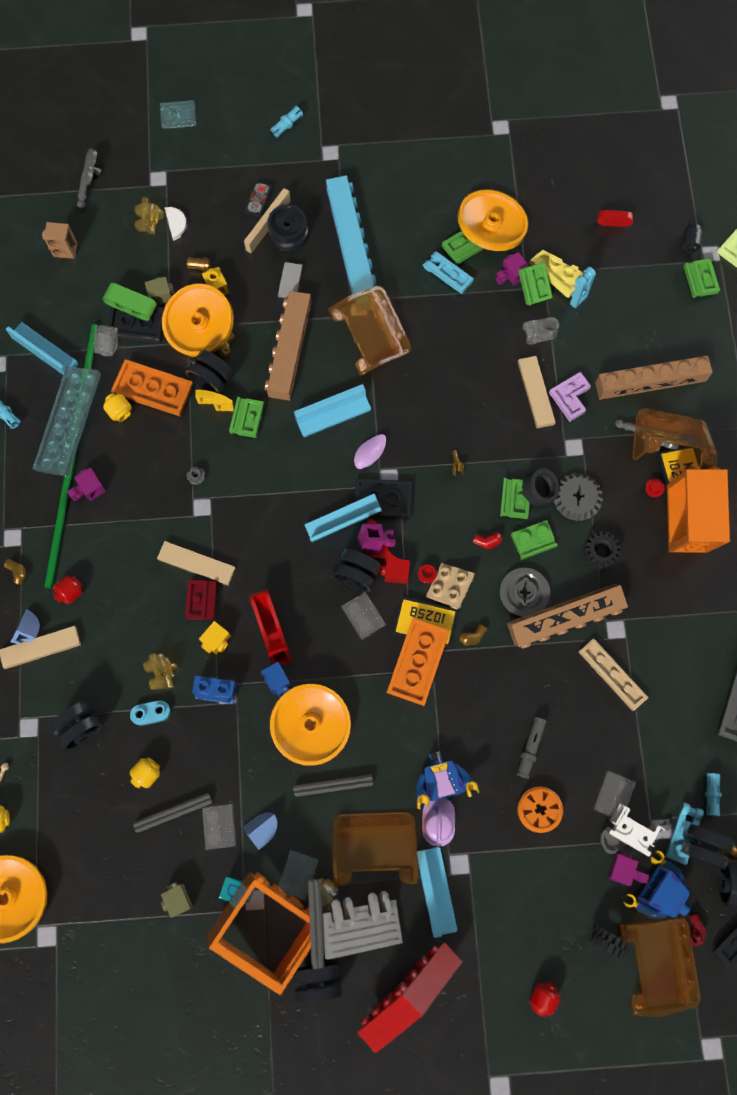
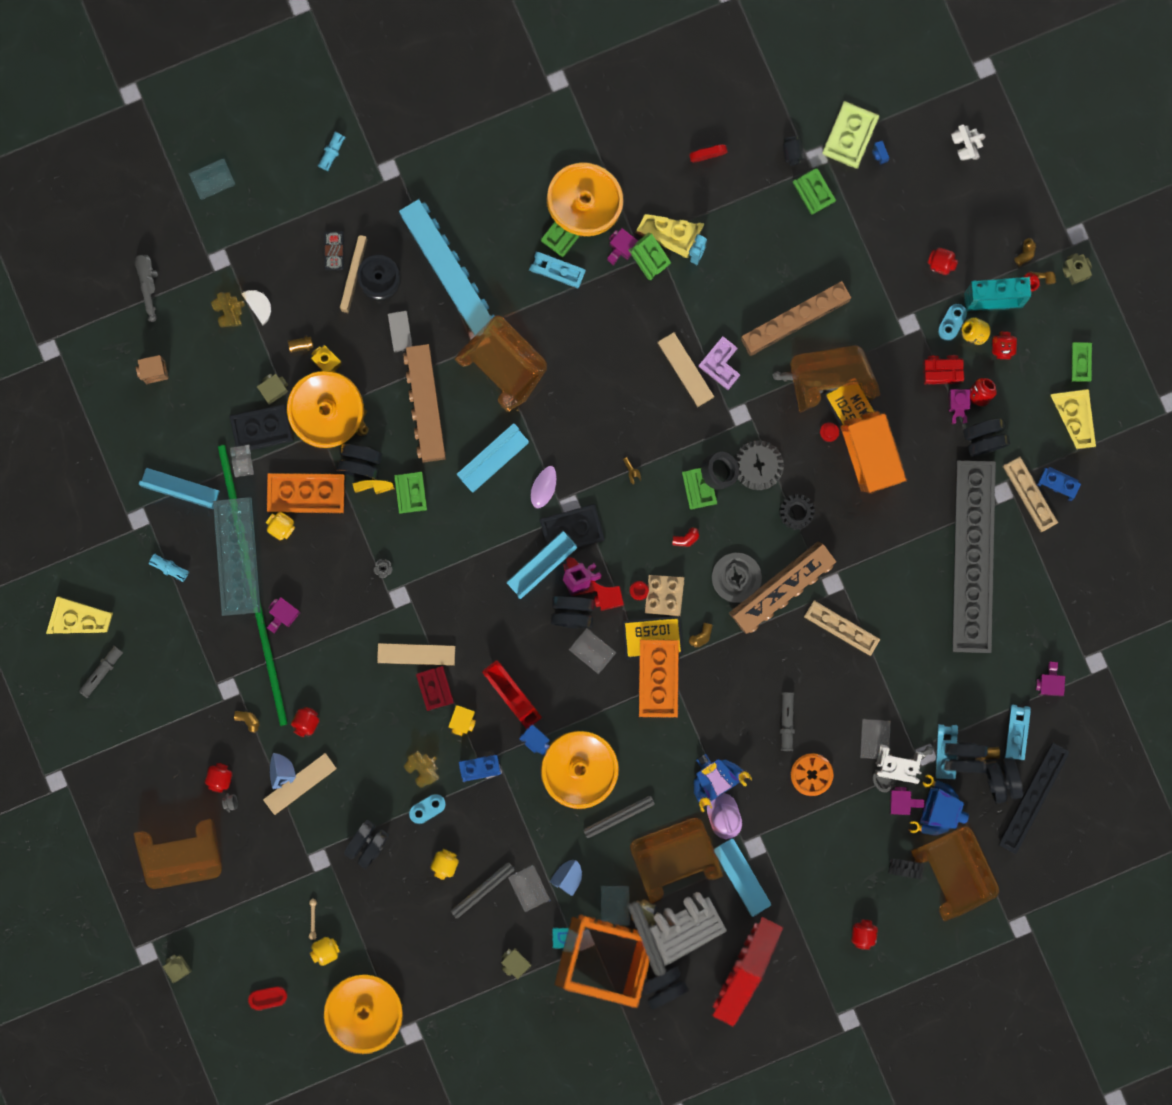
camera: 20 degrees left, 10 degrees up
bright green beam [102,283,157,321] -> none
bright green plate [511,520,557,560] -> none
clear piece [522,317,559,344] -> none
dark red arm [689,912,707,946] -> none
medium azure pin [705,773,722,816] -> none

